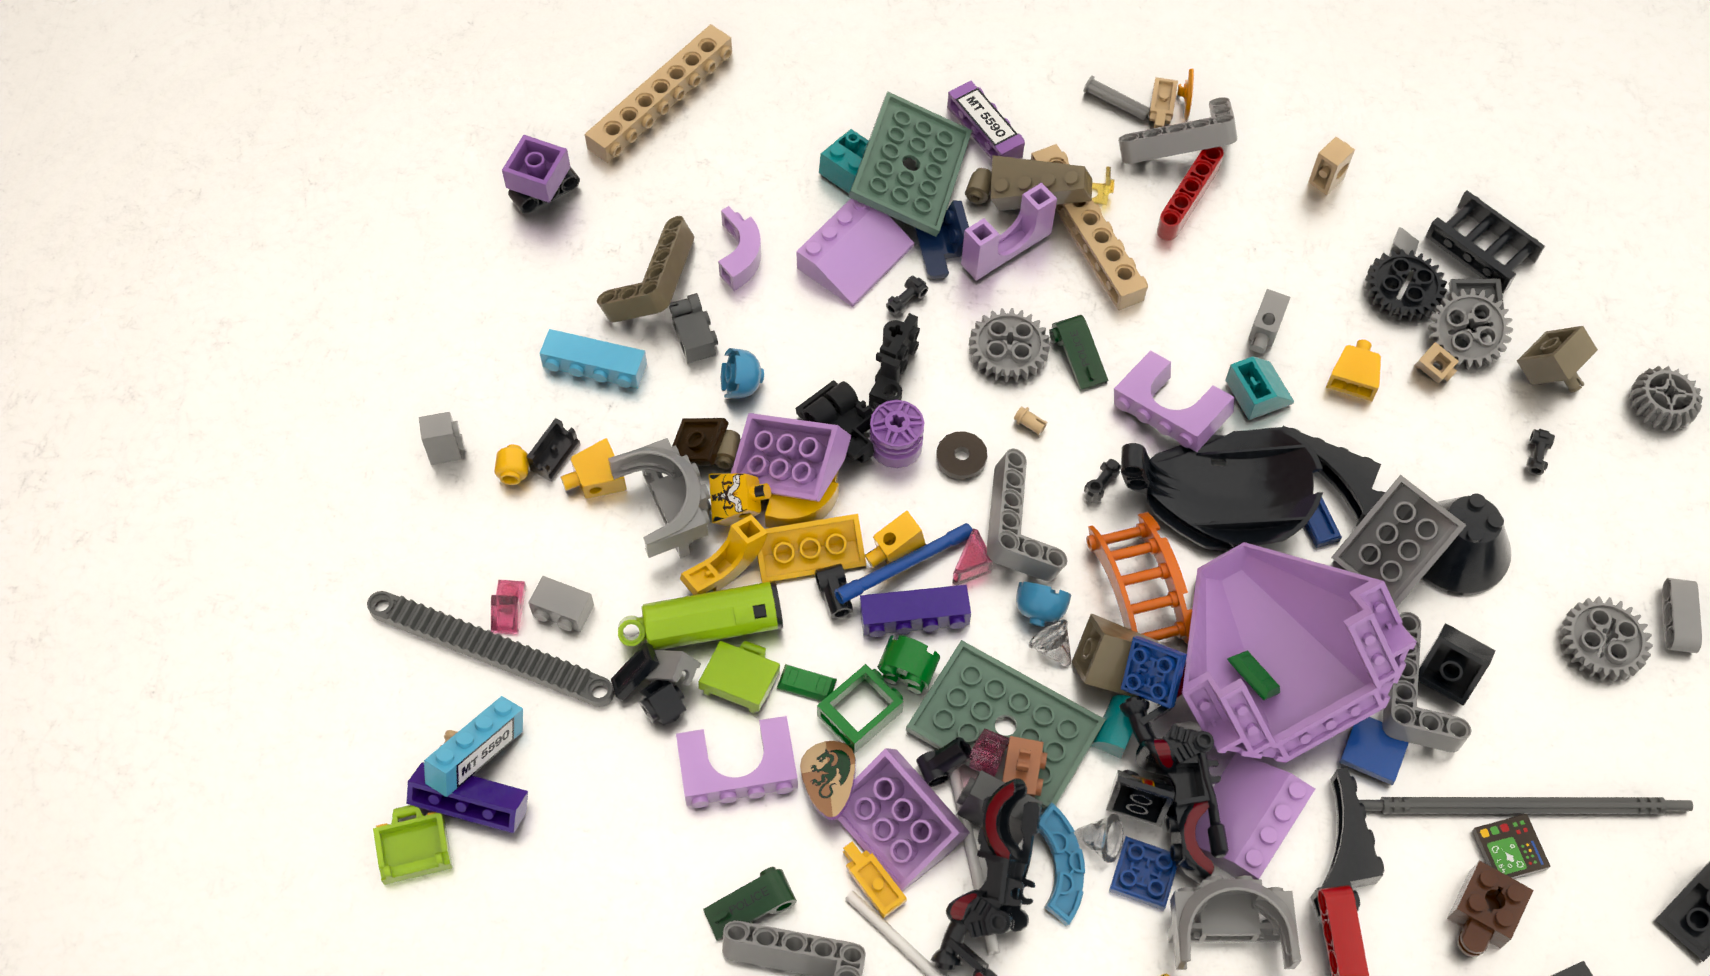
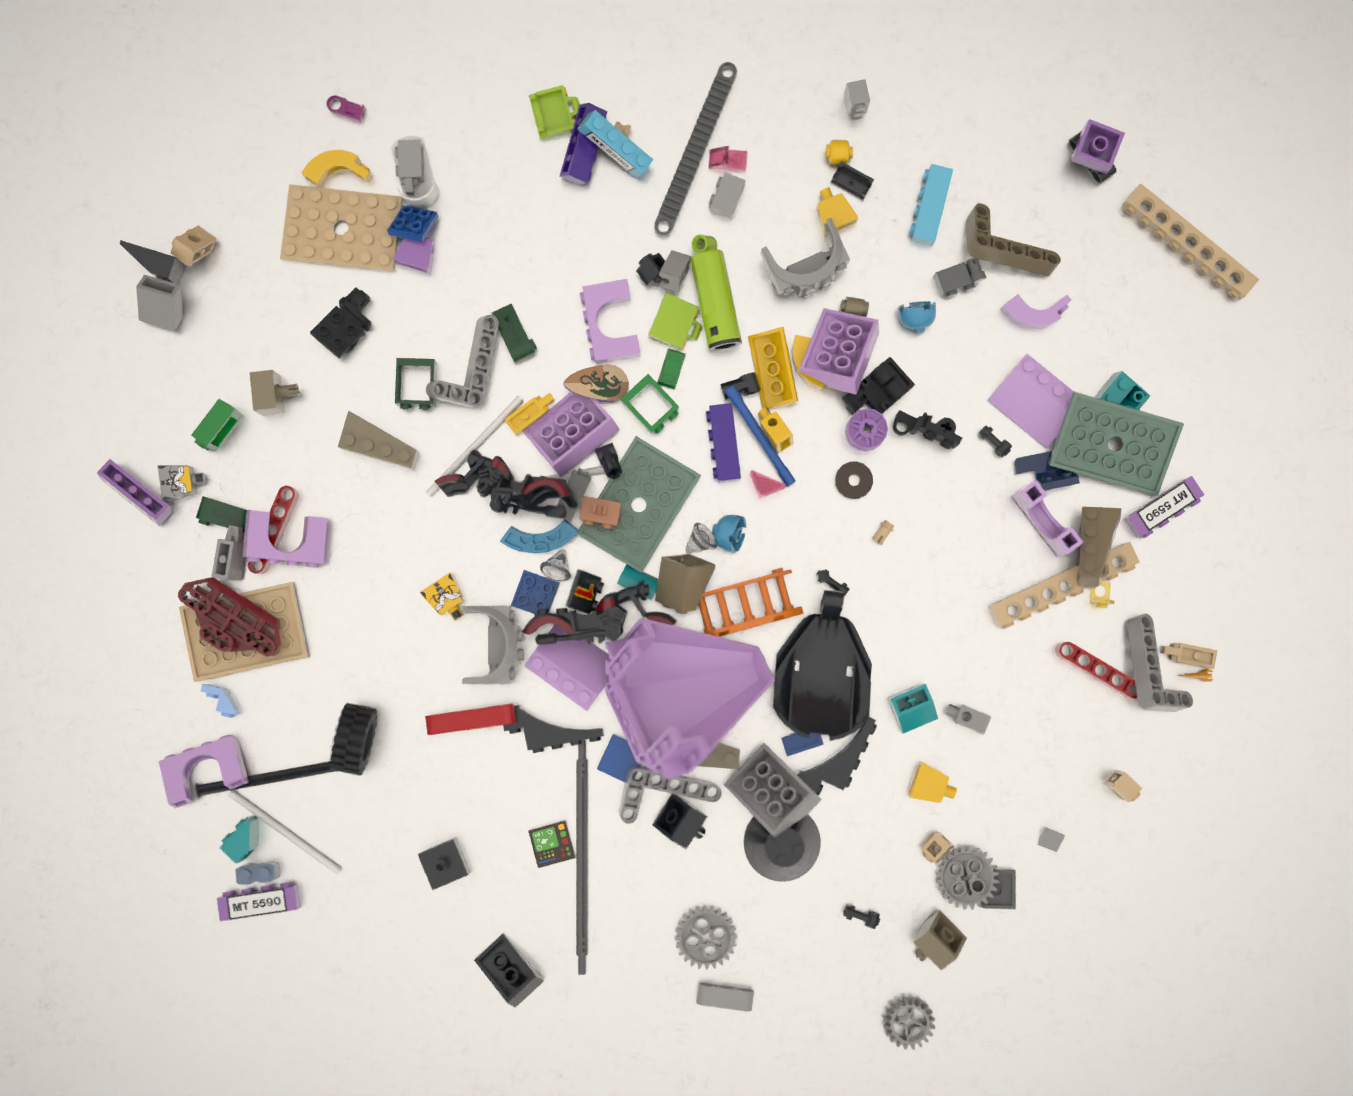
camera: 90 degrees right, 25 degrees up
black tile [611,643,659,701] -> none
dark brown tile [672,418,729,466] -> none
yellow arch [680,514,768,595] -> none
yellow torso [709,473,771,526] -> none
green brick [877,635,941,694] -> none
dark tan brick [965,168,992,204] -> none
light grey gear [969,308,1050,382] -> none
clear pink slope [969,728,1009,776] -> none
light grey beam [987,448,1068,581] -> none
dark green door [1049,315,1109,390] -> none
light grey axle [1083,76,1150,120] -> none
lavender arch [1114,350,1234,452] -> none
blue tile [1121,636,1187,708] -> none
green tile [1227,650,1280,700] -> none
black gear [1365,249,1447,321] -> none
black fence [1425,190,1545,293] -> none
reddish brown brick [1447,860,1534,957] -> none

